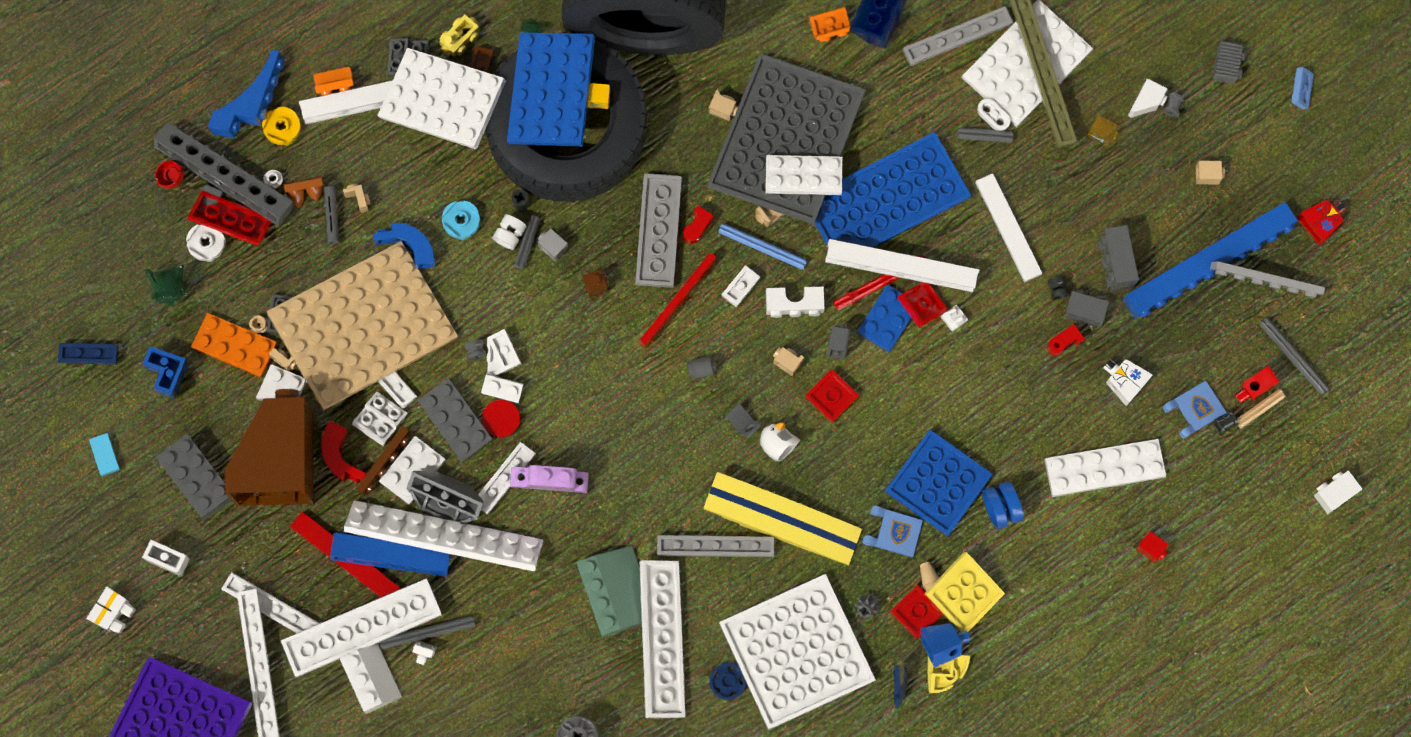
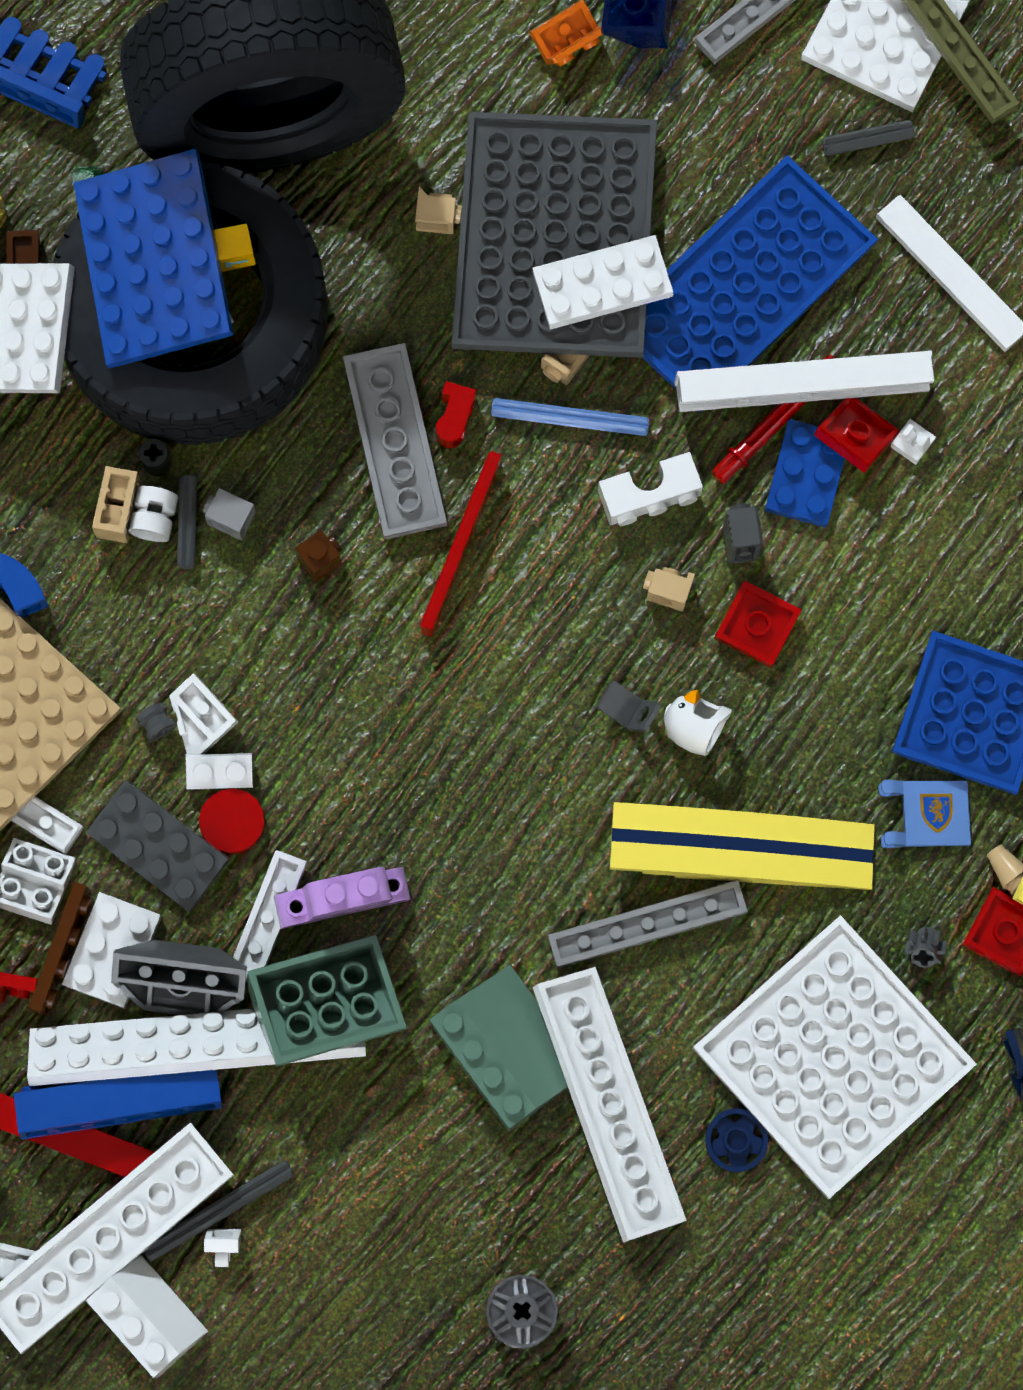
camera: 15 degrees left, 0 degrees up
medium azure plate [442,201,480,240] -> none
dark grey brick [687,357,716,379] -> none
white plate [722,265,760,308] -> none
white plate [977,99,1010,131] -> none
none -> tan brick [92,466,141,543]
none -> sand green slope [246,935,407,1067]

